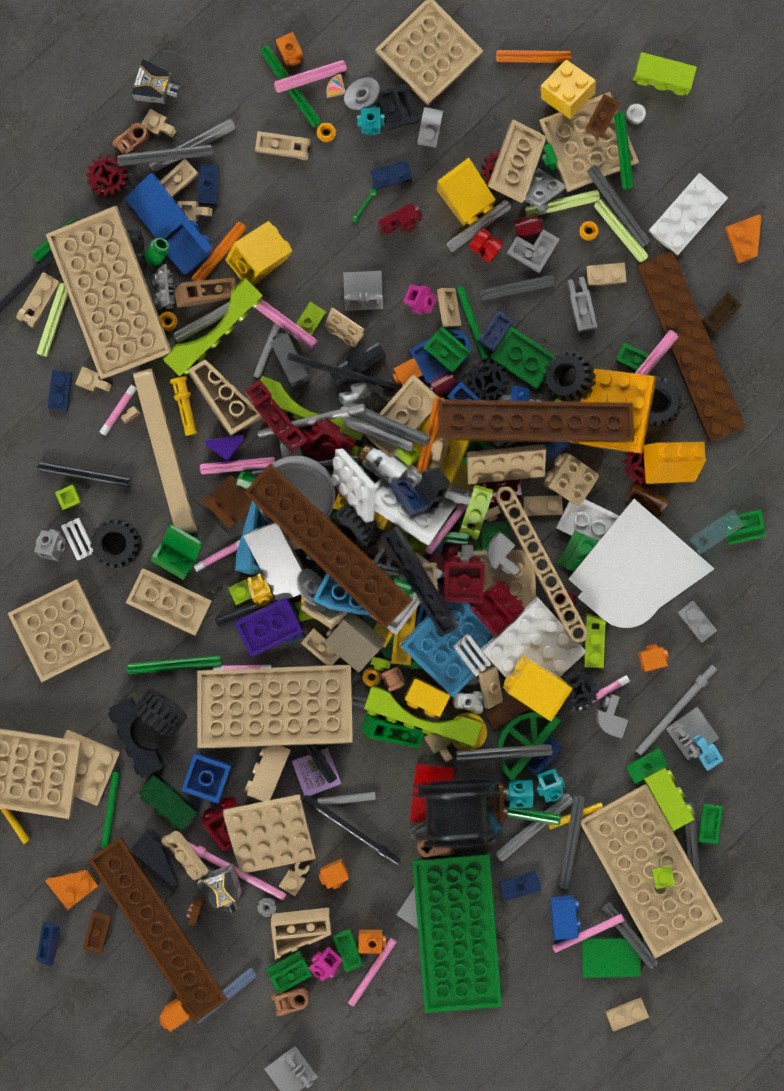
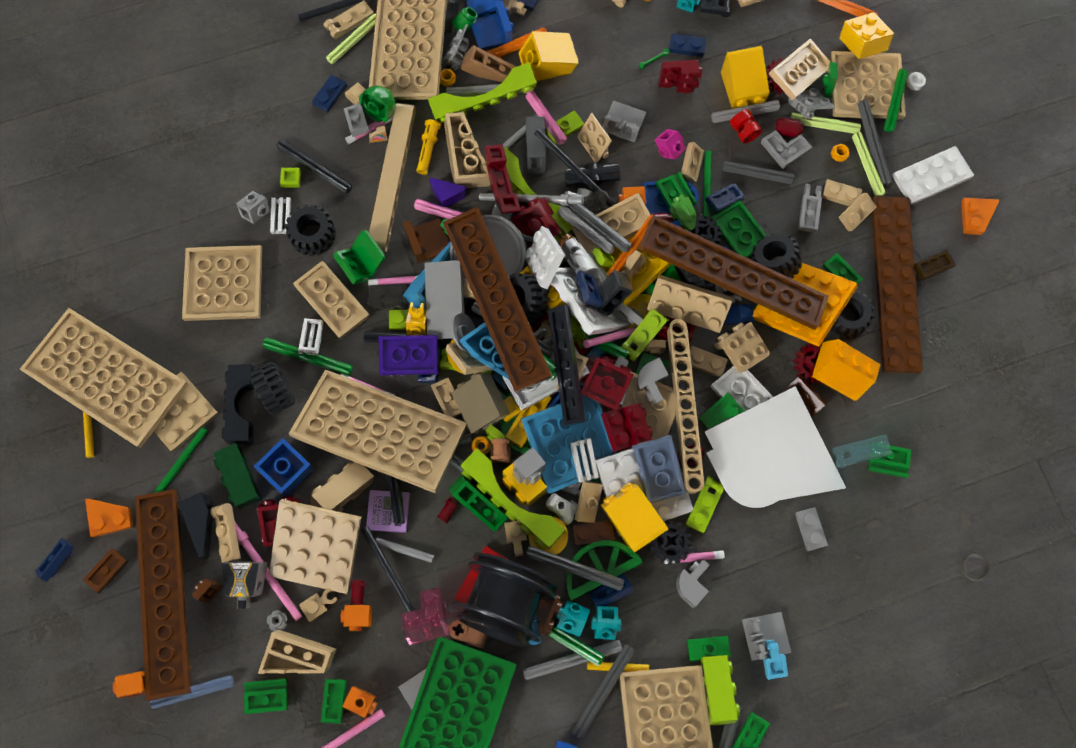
camera: 15 degrees right, 15 degrees down
nougat piece [271,987,310,1016] -> none
dark pink brick [309,947,342,981] -> none
light grey brick [417,107,443,148] -> none
dark blue plate [499,870,542,901] -> none
reddish brown plate [585,94,621,138] -> none
lime brick [633,52,697,95] -> none
bright pink axle [635,330,678,375] -> none
light grey bar [636,665,717,755] -> none
orange brick [638,644,669,672] -> none
none -> white tile [298,318,324,355]
none -> light grey plate [344,103,370,137]
none -> dark red pin [350,580,366,605]
none -> green cylinder [359,85,396,123]
none -> clear pink brick [401,587,450,645]
none -> dark red pin [437,497,460,524]
none -> light grey brick [512,447,546,485]
none -> sand blue tile [632,435,686,503]
none -> bright green hand [669,194,696,231]
none -> tan plate [839,193,876,231]

